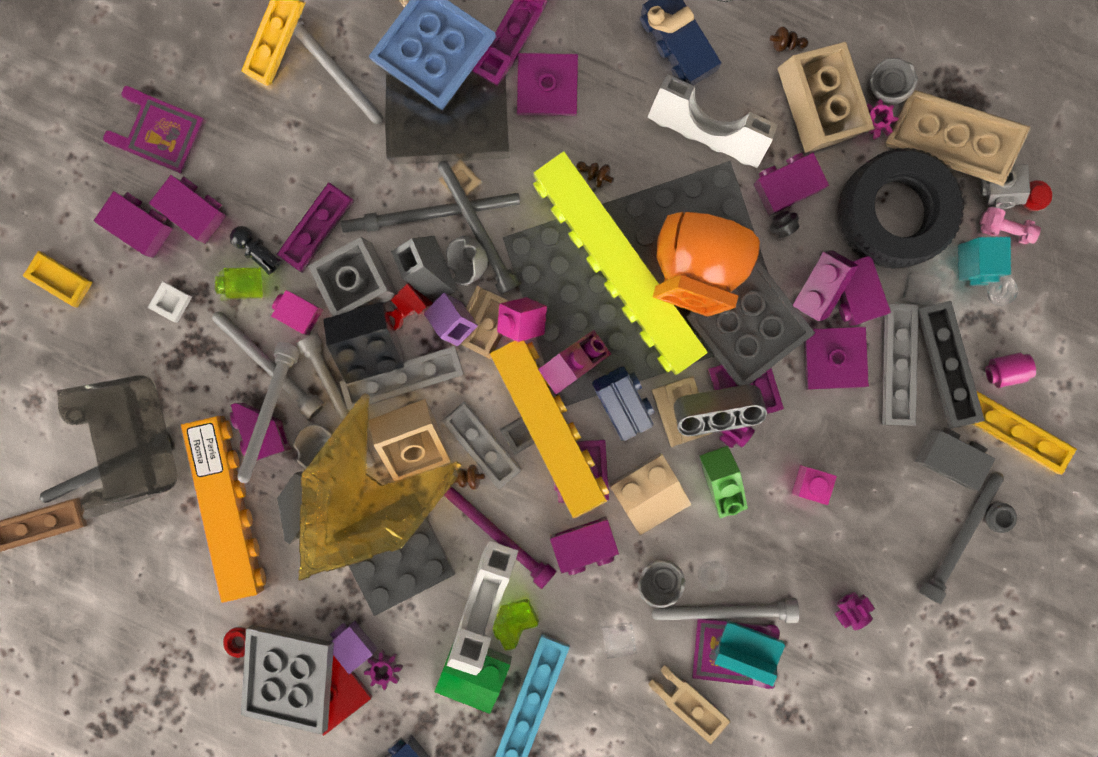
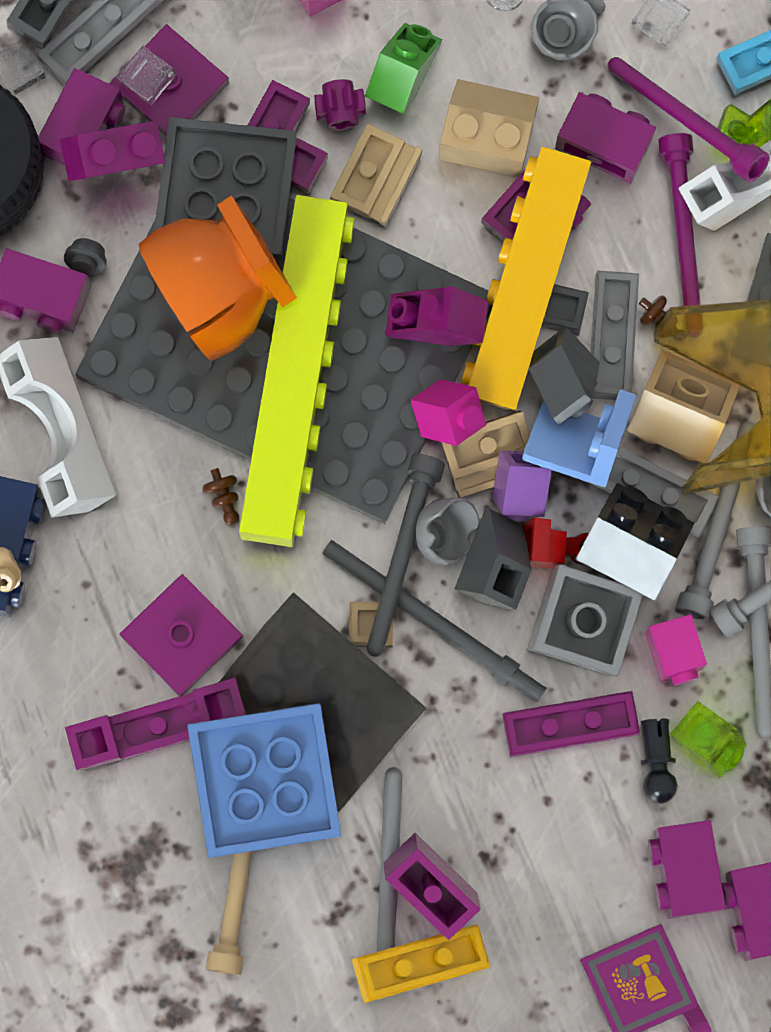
camera: 140 degrees left, 10 degrees down
brick [592,366,655,441] -> none
dark grey beam [673,385,767,436] -> none
none -> clear tile [116,45,178,106]
none -> magenta brick [383,833,481,940]
none -> light blue bracket [522,389,636,487]
none -> dark grey slope [529,326,600,425]
none -> magenta piece [608,57,769,183]

